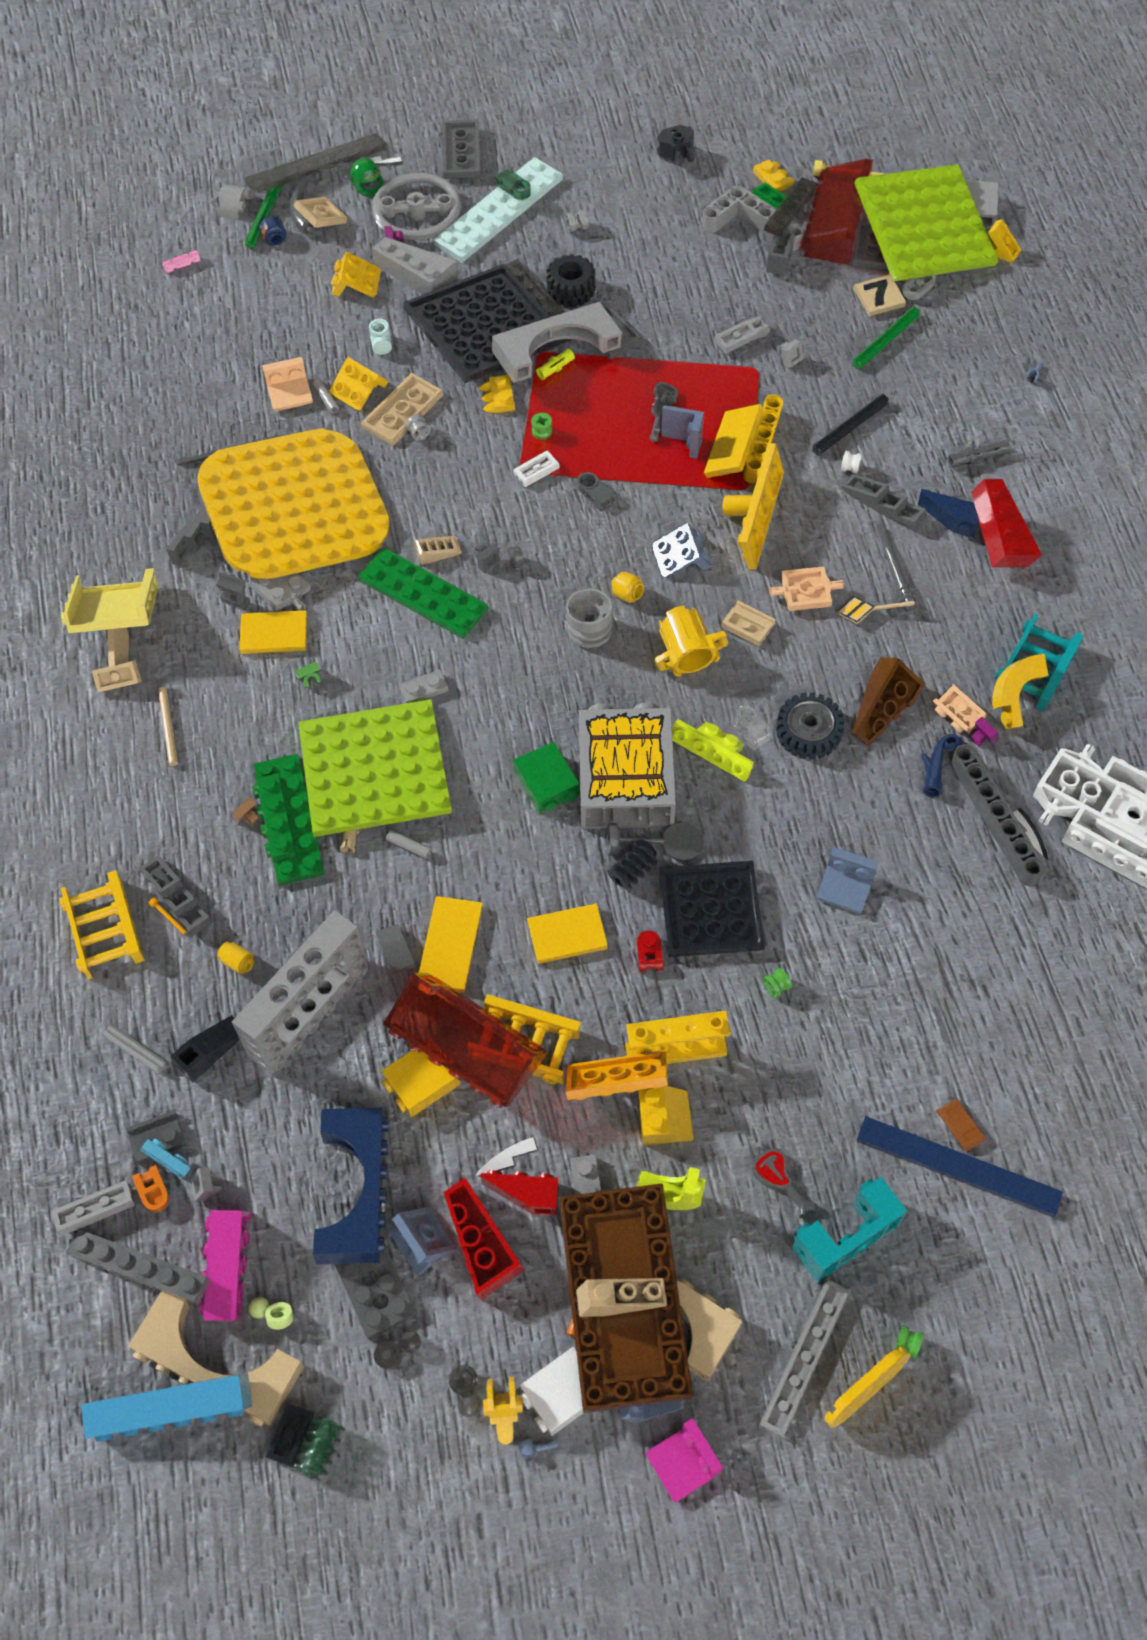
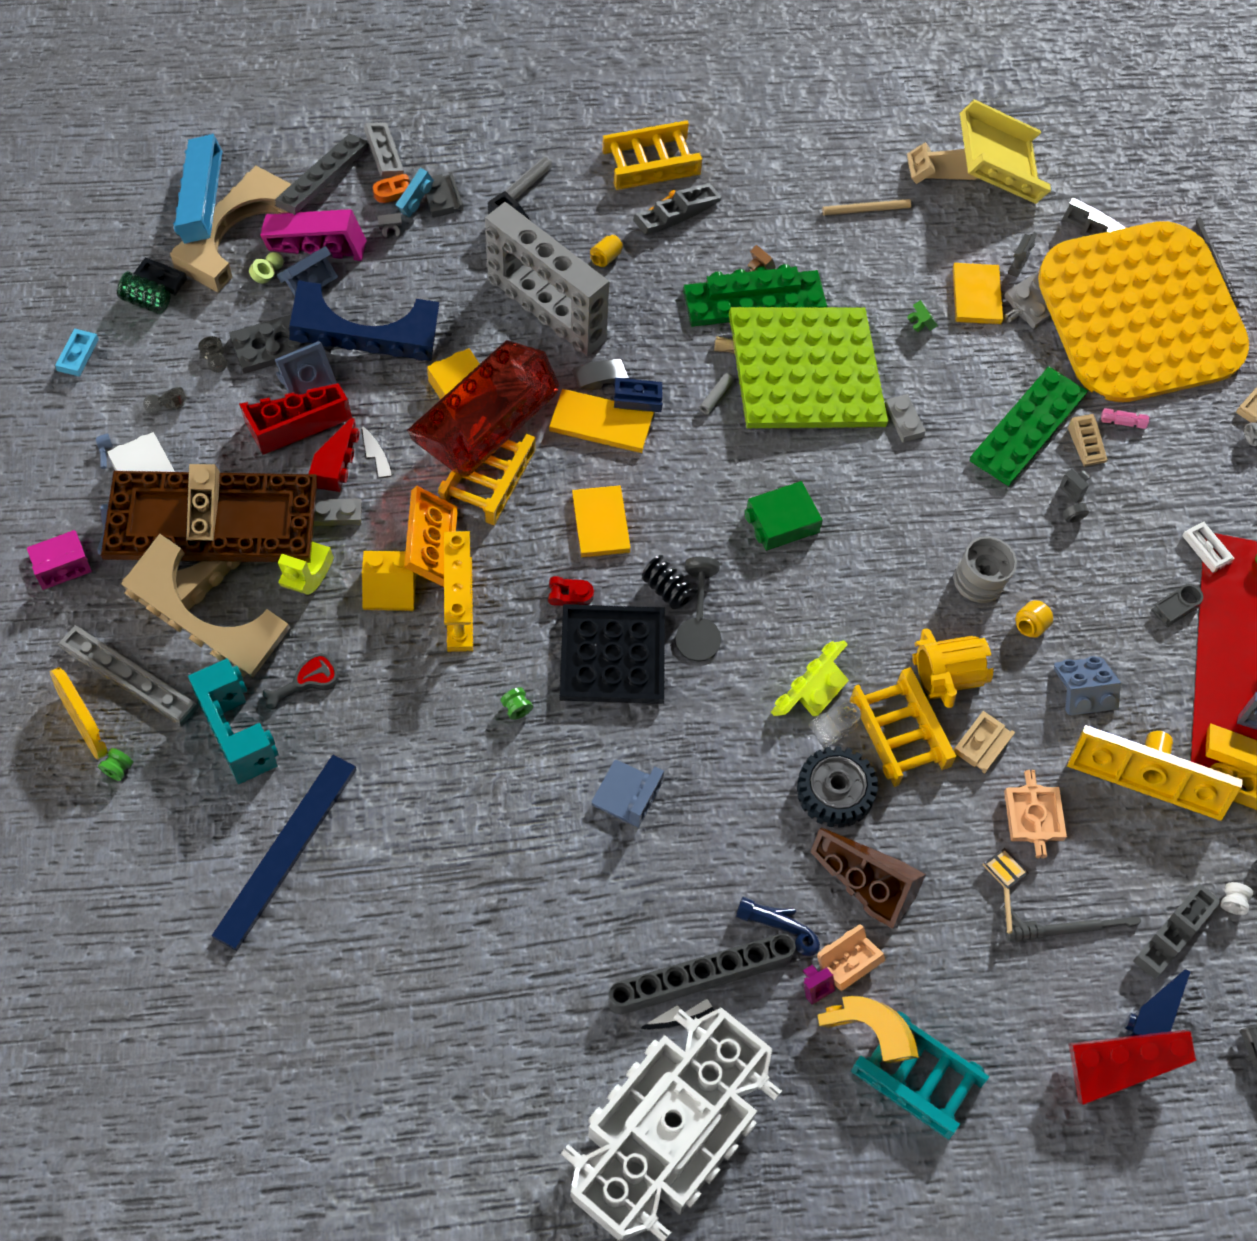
camera: 90 degrees right, 0 degrees up
yellow hinge [483,1376,523,1445] -> none
brick [579,703,676,829] -> none
dark orange tile [936,1098,987,1152] -> none
none -> medium azure plate [55,328,99,377]
none -> tan arch [121,534,290,678]
none -> sand blue bracket [276,246,338,296]
none -> dark blue plate [614,377,663,412]
none -> yellow fence [850,667,956,787]
none -> bright pink axle [1101,408,1149,429]

